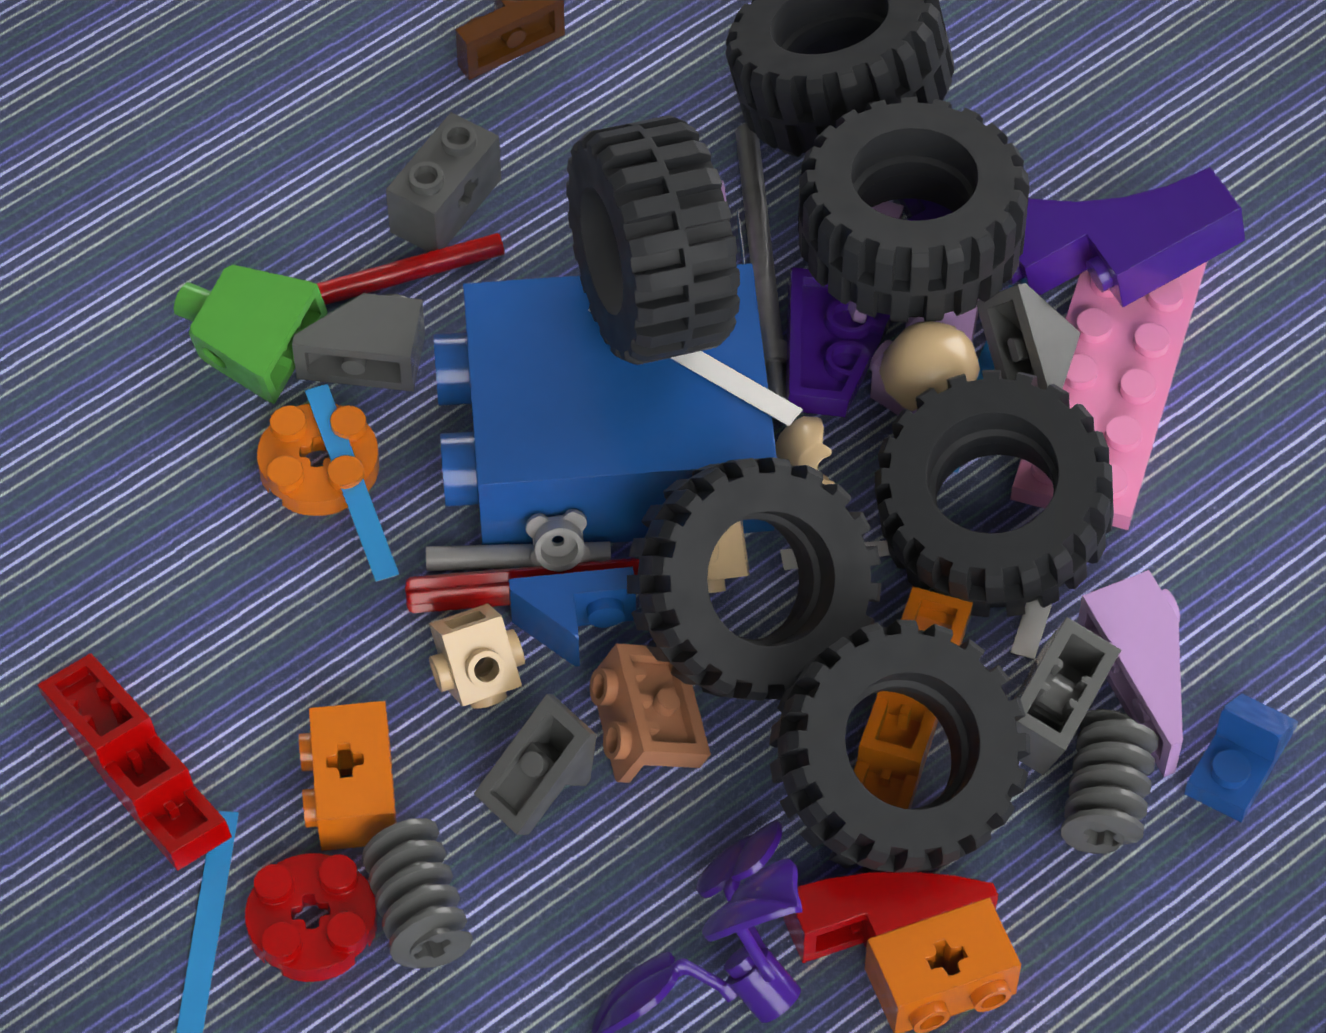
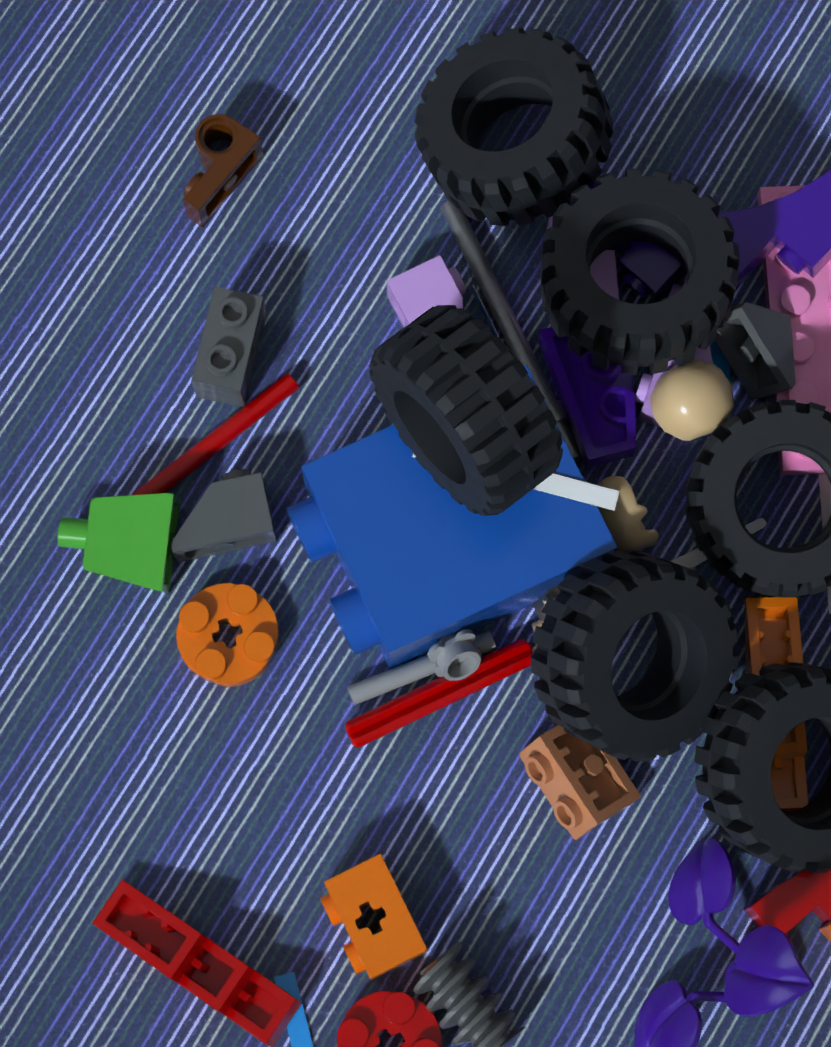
camera: 20 degrees left, 20 degrees up
dark azure sticker [305,384,399,582] -> none
tan brick [429,604,525,709] -> none
dark grey slope [474,694,597,835] -> none
blue slope [509,567,636,667] -> none

